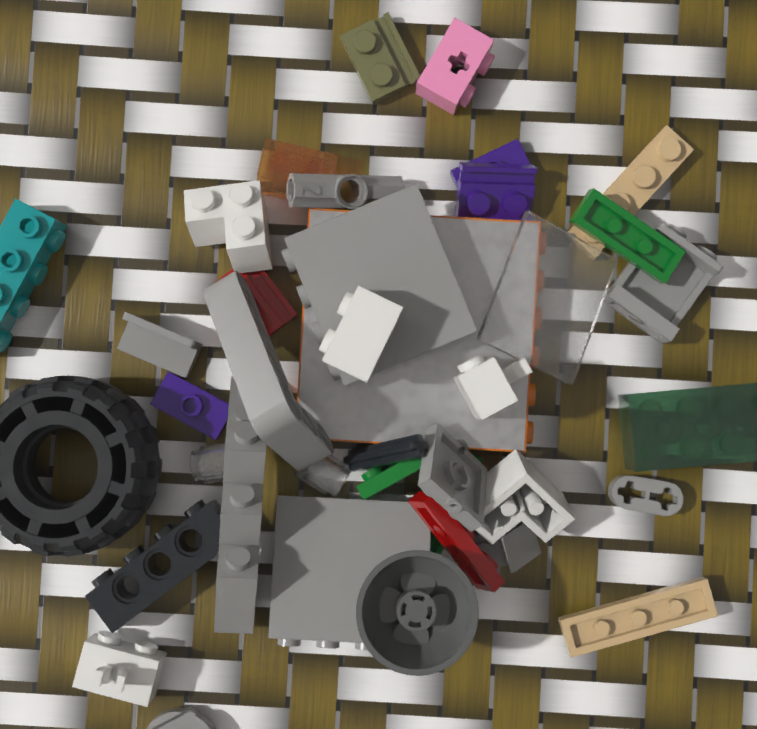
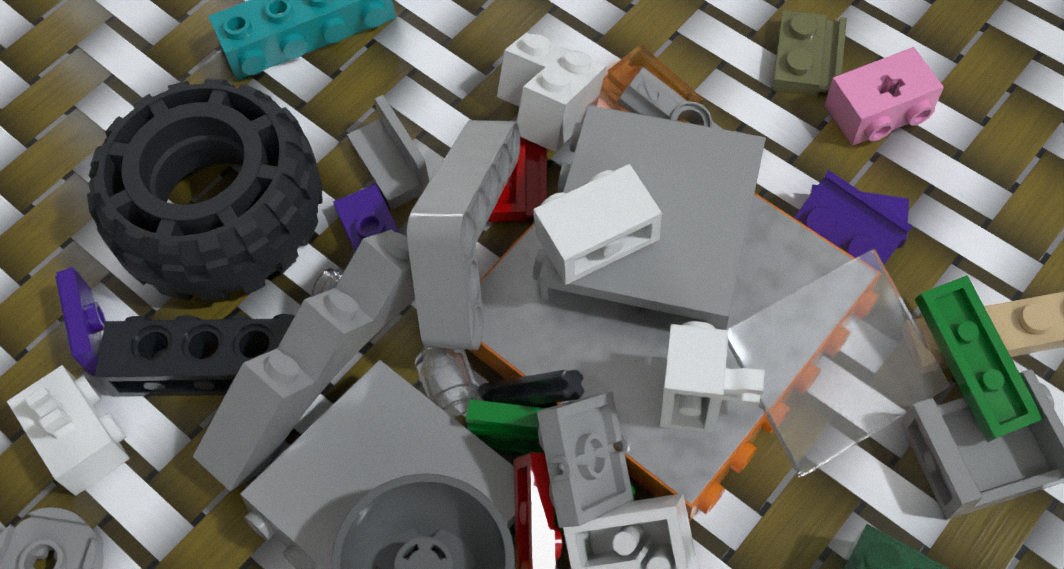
camera: 40 degrees right, 25 degrees down
none -> dark purple plate [55,267,106,376]

